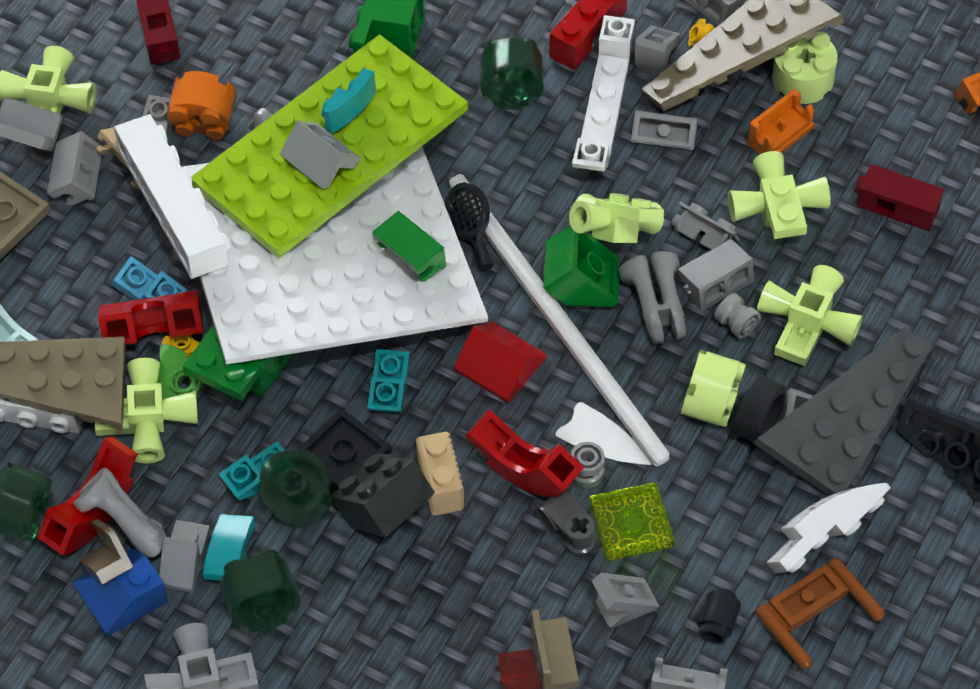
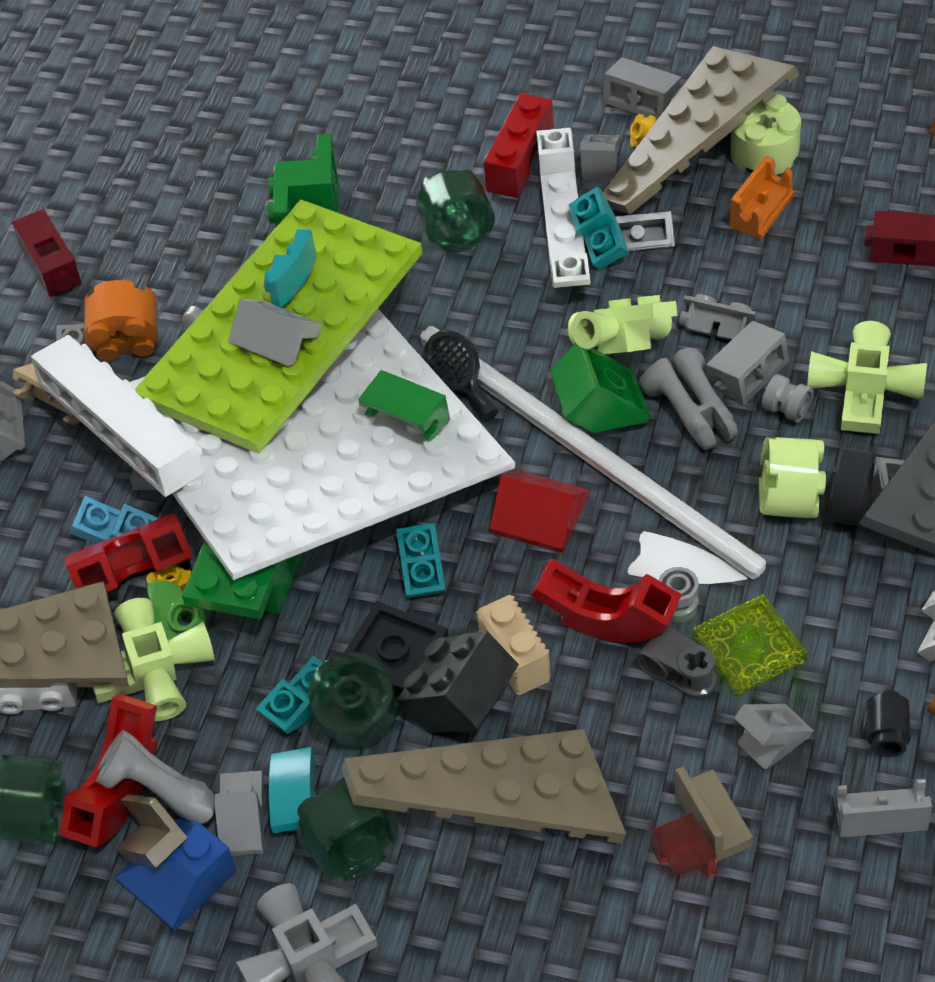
camera: 10 degrees left, 5 degrees down
yellowish green brick [728,151,831,239] -> none
none -> dark tan wing [341,729,627,844]
none -> teal slope [568,187,629,270]

